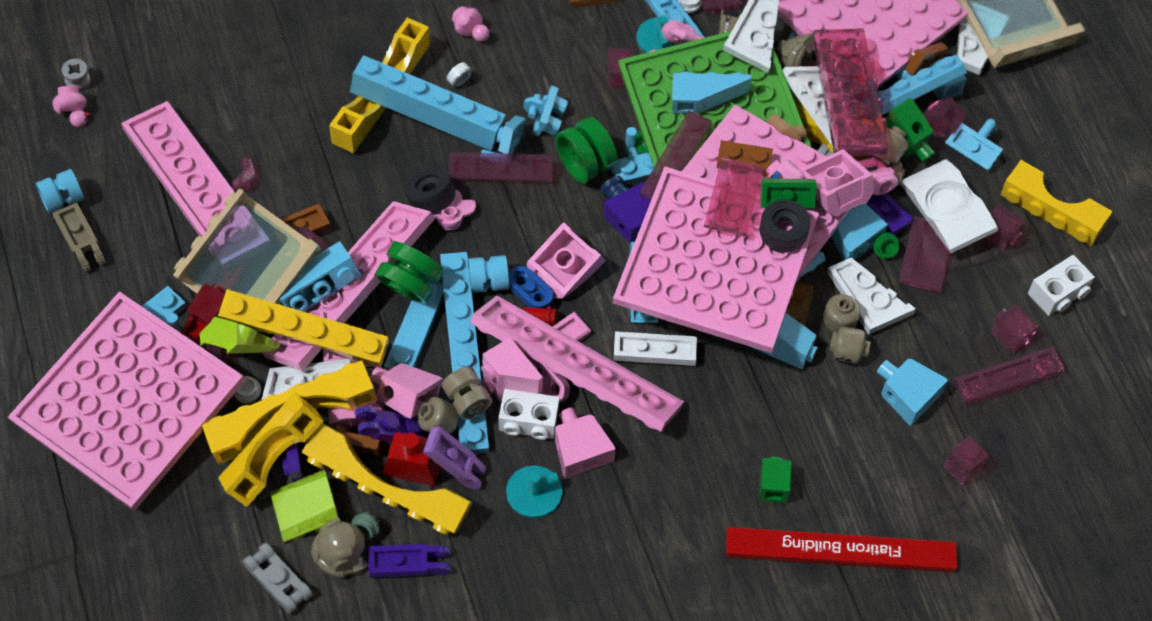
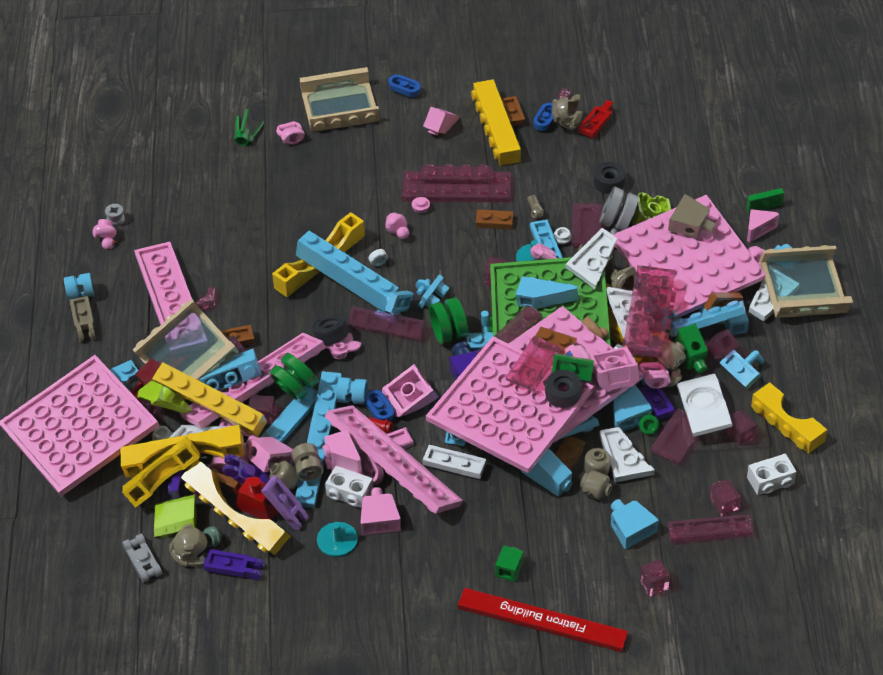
camera: 20 degrees right, 10 degrees down
none -> clear pink brick [249,395,278,424]

